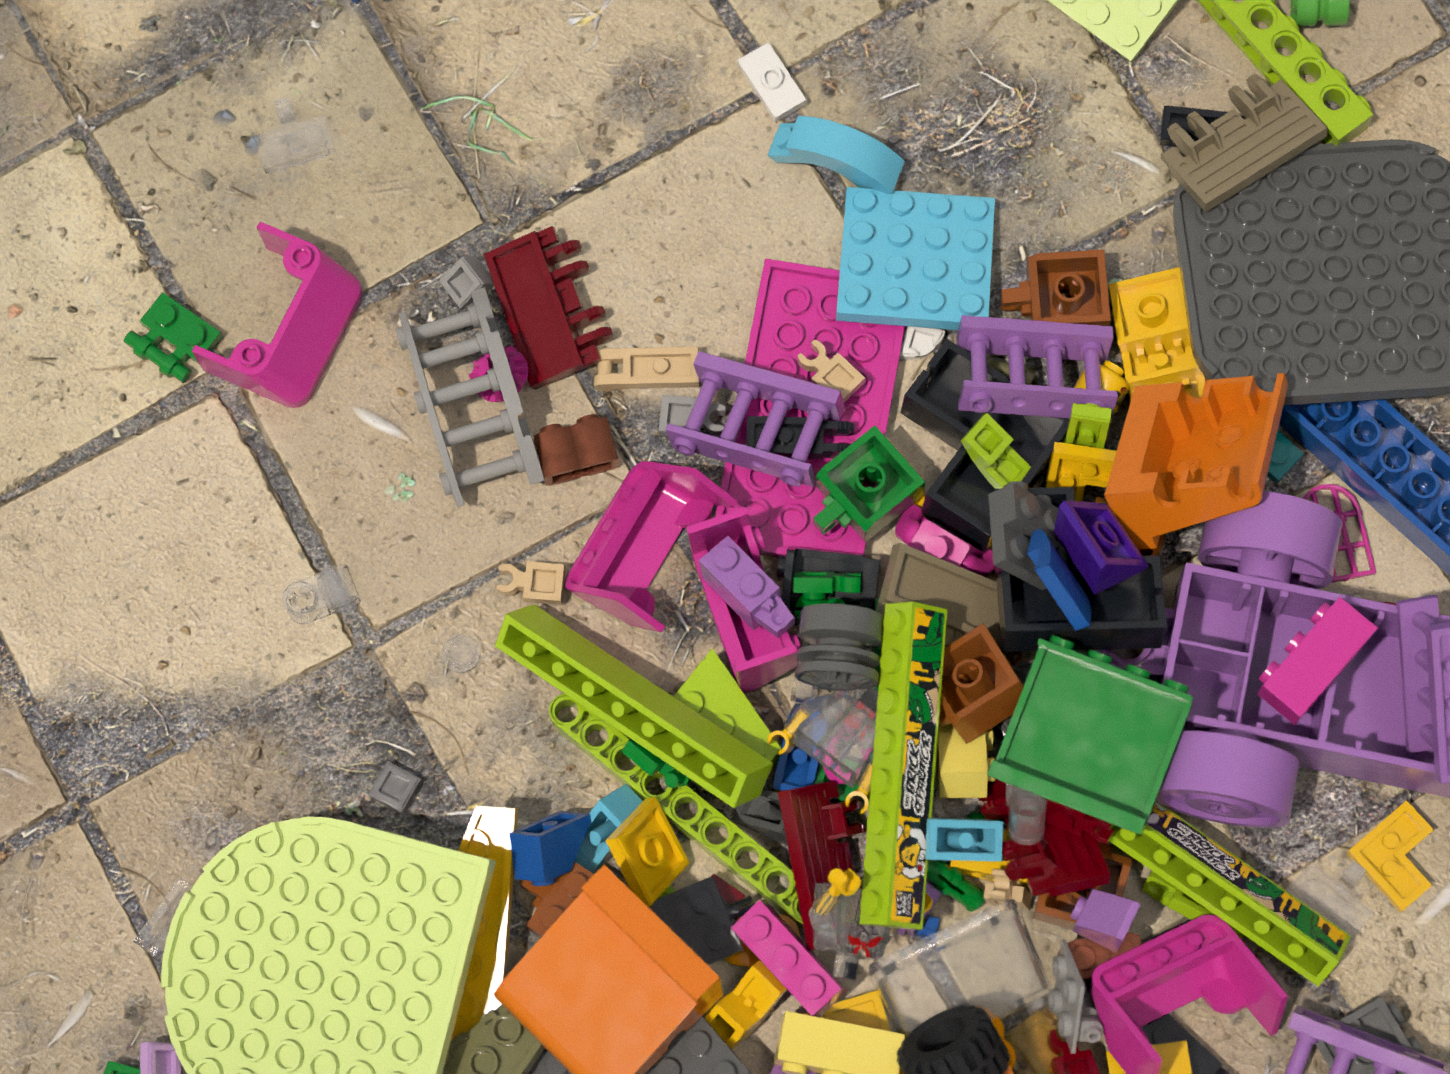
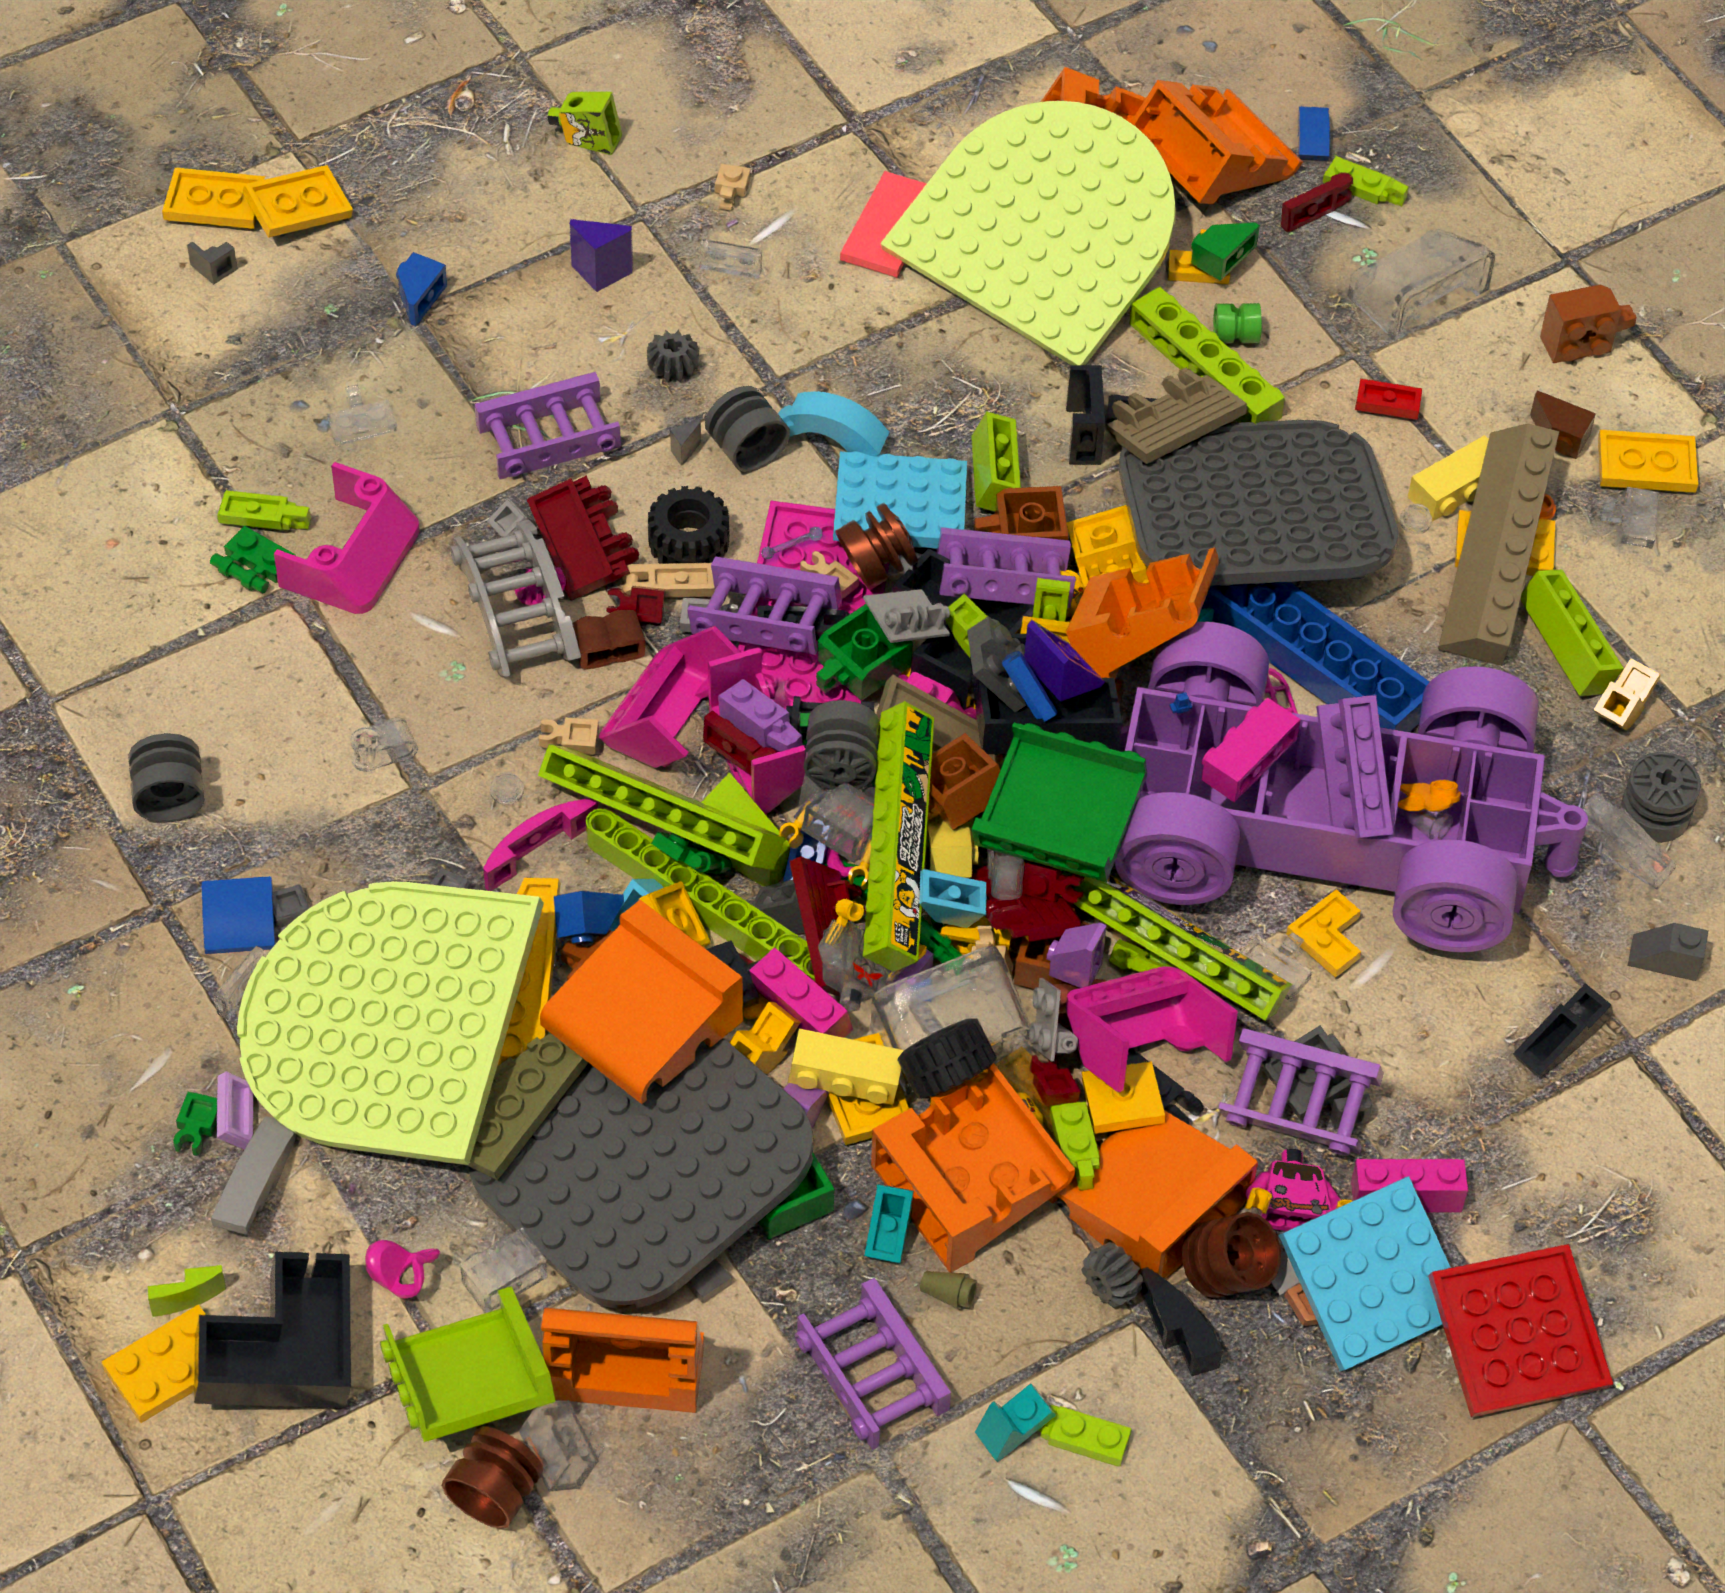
camera: 10 degrees left, 20 degrees down
white plate [737,42,807,123] -> none
none -> dark grey wheel [128,733,205,823]
none -> blue slope [202,876,275,954]
none -> lime hinge [217,490,311,530]
none -> flat silver tile [273,884,309,927]
none -> medium lavender fence [475,372,621,480]
none -> dark pink slope [483,798,598,891]
none -> dark red plate [606,586,665,623]
none -> dark grey gear [647,329,699,382]
none -> black tyre [648,486,729,564]
none -> flat silver slope [670,419,701,465]
none -> dark red hinge [703,710,776,776]
none -> dark grey wheel [705,386,790,472]
none -> clear light blue hinge [761,527,822,559]
none -> copper wheel [835,502,918,590]
none -> light grey hinge [863,589,950,643]
none -> lime brick [971,411,1021,511]
none -> black panel [1066,365,1105,465]
none -> blue piece [1169,692,1192,714]

